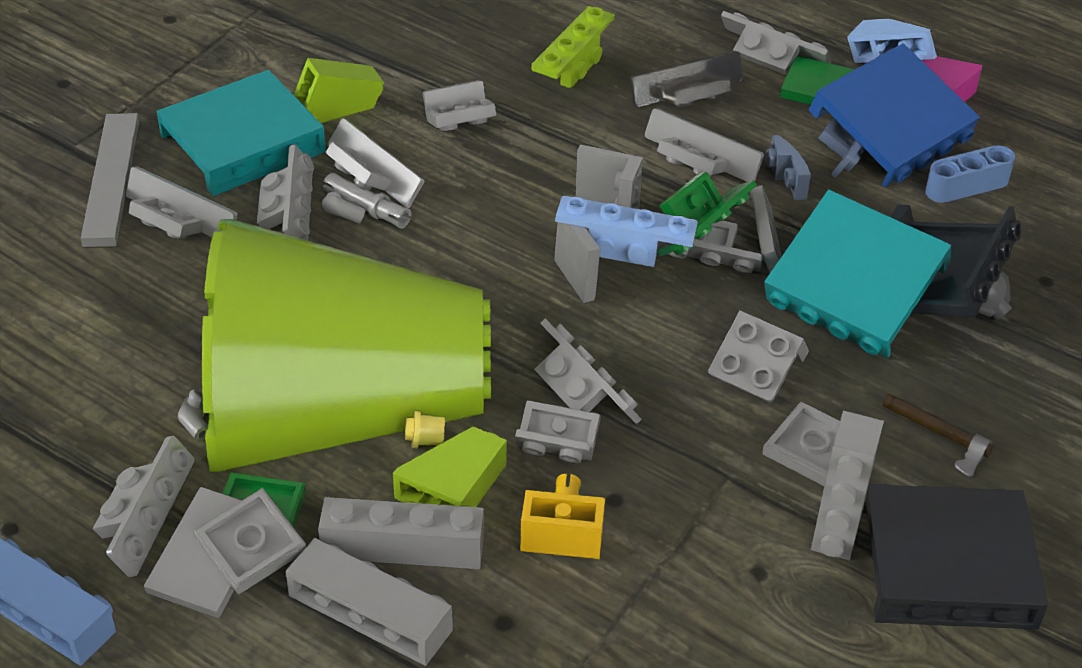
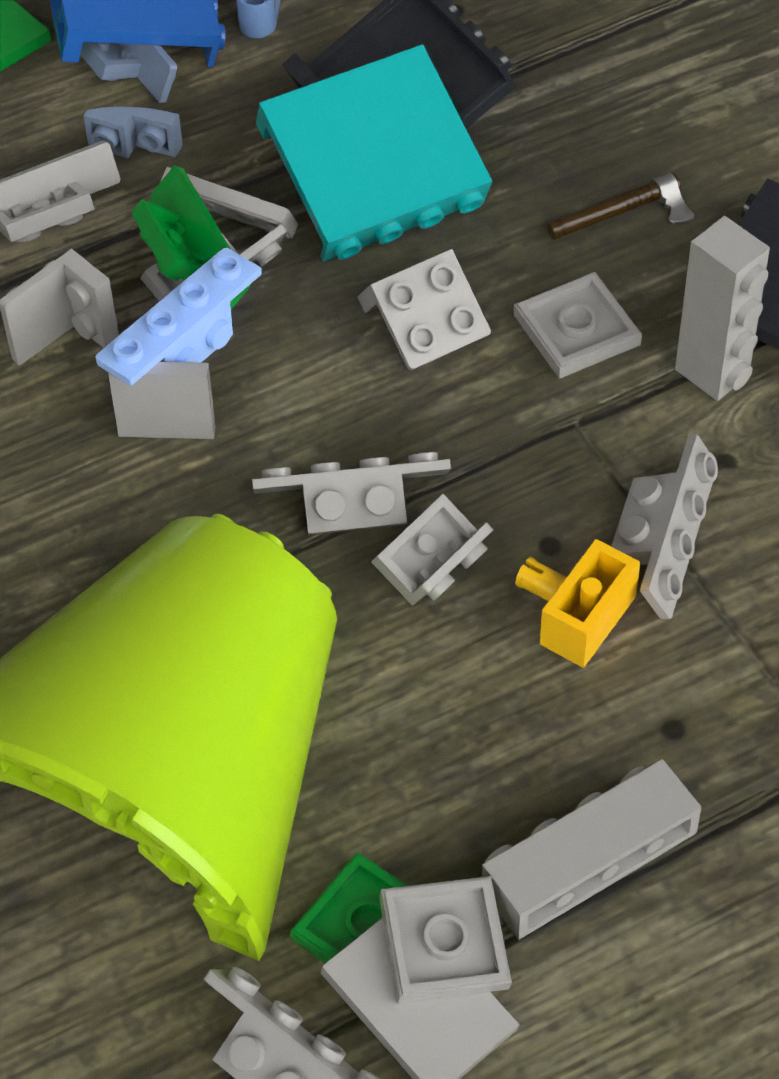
camera: 60 degrees left, 10 degrees up
light grey arm [178,389,208,441] -> none
light grey brick [318,497,484,569] -> none
lime slope [393,426,507,507] -> none
light yellow hose [405,411,445,449] -> none
none -> light grey bracket [611,434,718,619]

